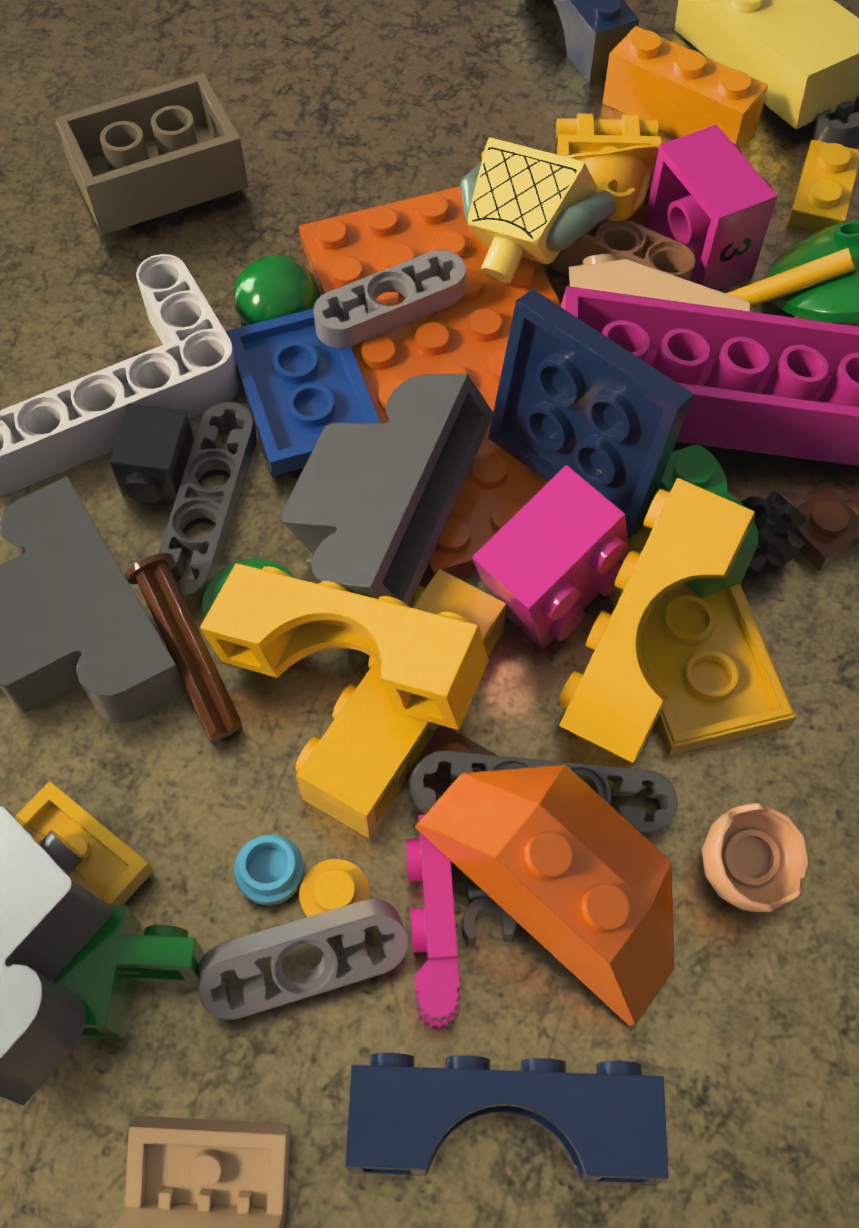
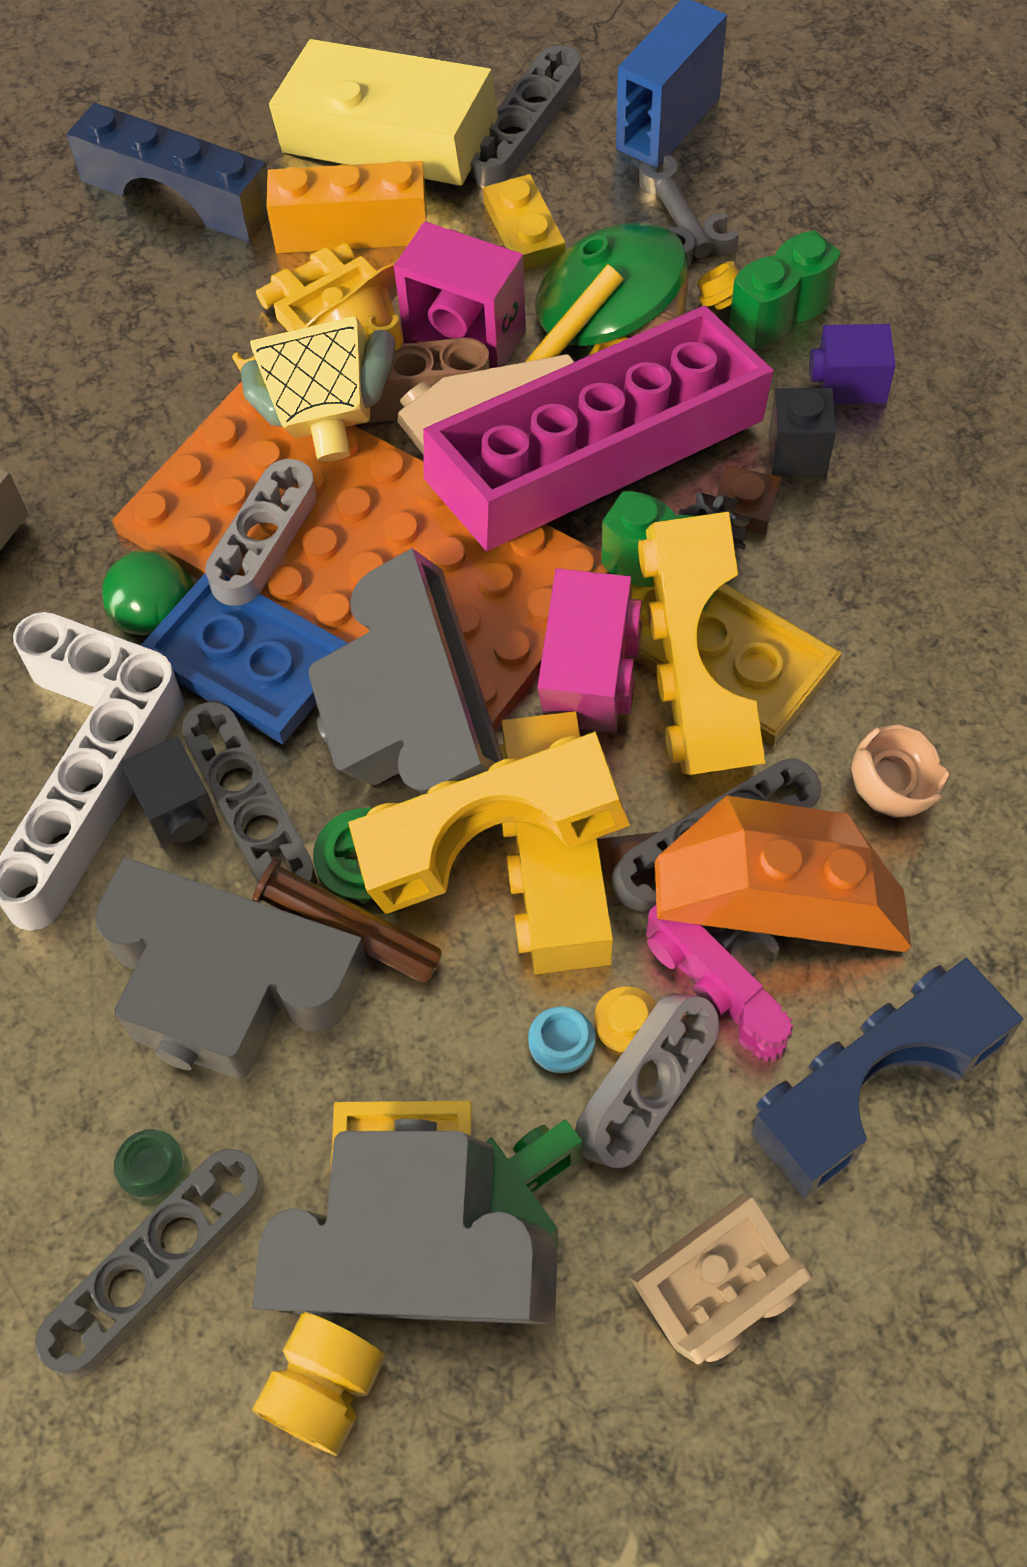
camera: 35 degrees left, 0 degrees up
dark blue plate [488,289,694,539] -> none

